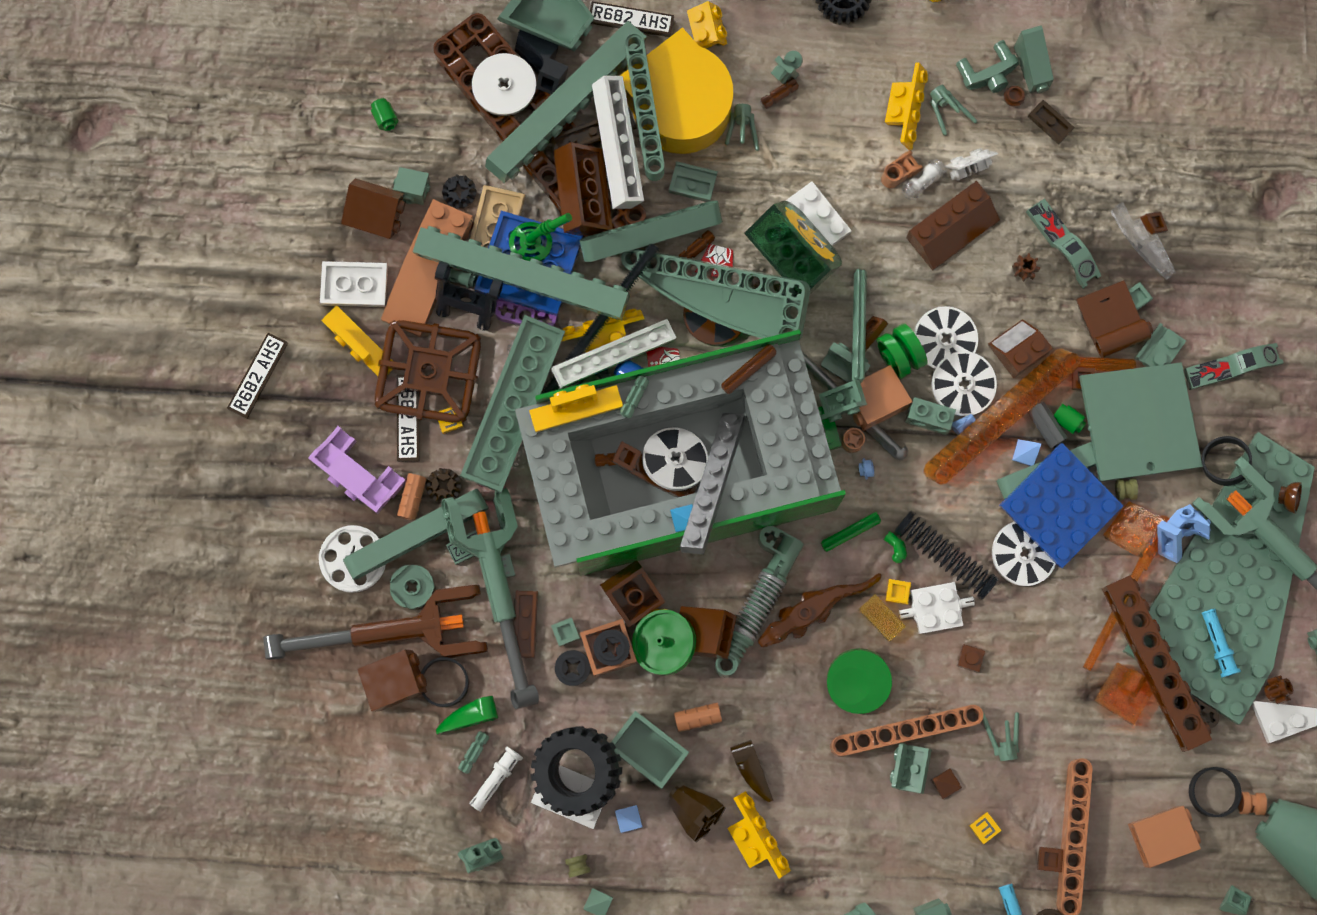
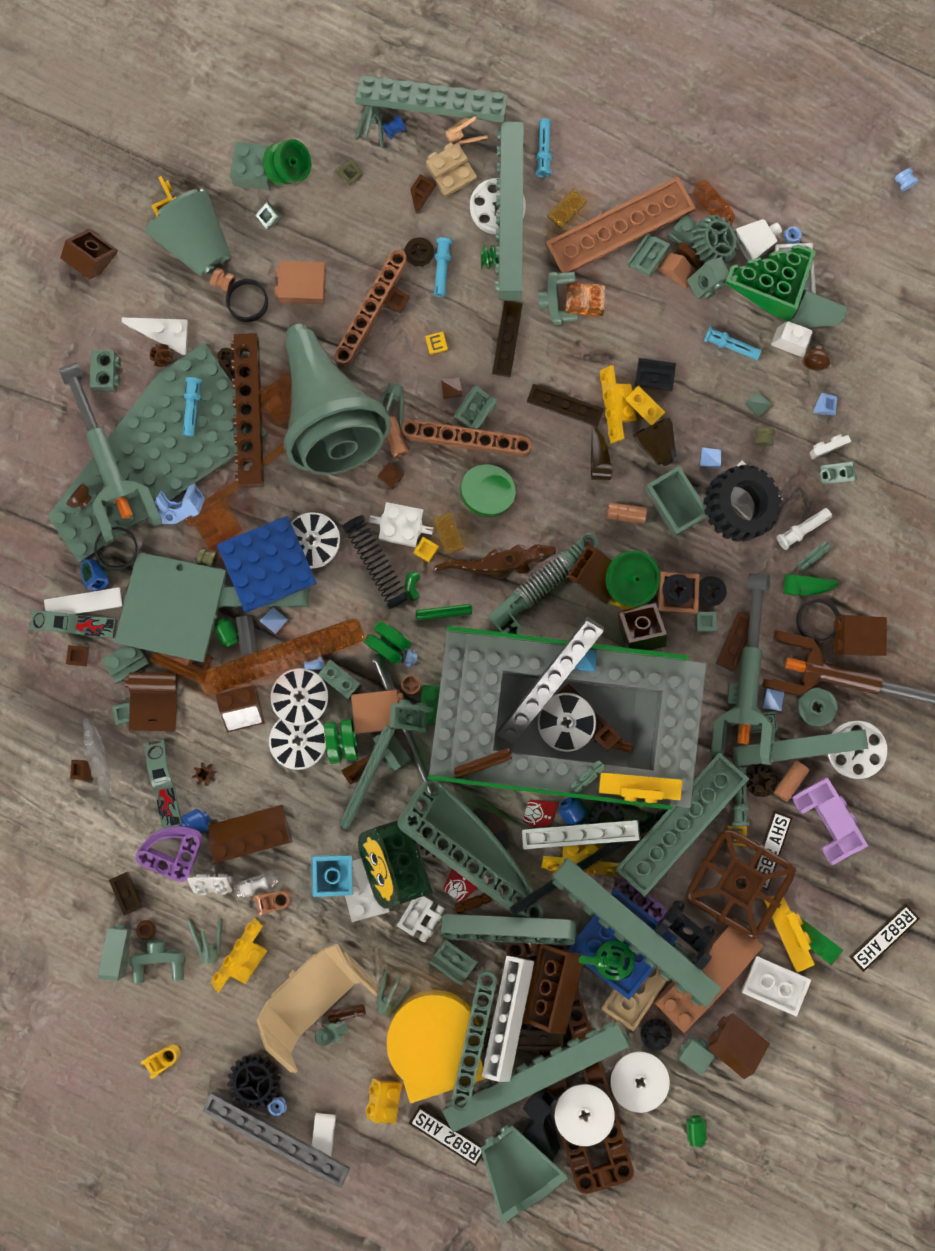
camera: 155 degrees left, 5 degrees up
none -> white tile [44,587,123,615]
none -> reddish brown plate [66,645,89,667]
none -> blue rock [80,559,109,591]
none -> medium lavender beam [136,826,203,882]
none -> blue head [180,809,211,838]
none -> tan piece [256,944,379,1073]
none -> sand green piece [284,324,391,475]
none -> medium azure slope [311,854,353,897]
none -> green wheel [363,620,412,666]
none -> nougat axle [386,417,409,458]
none -> white plate [397,892,445,943]
none -> dark brown tile [492,300,523,378]
none -> dark brown tile [526,384,604,427]
none -> white piece [610,1051,670,1113]
none -> yellow bracket [626,386,665,425]
none -> black plate [635,358,676,392]
none -> sand green pin [732,767,750,826]
none -> light blue slope [762,689,784,711]
none -> green piece [800,917,843,966]
none -> white plate [809,435,851,460]

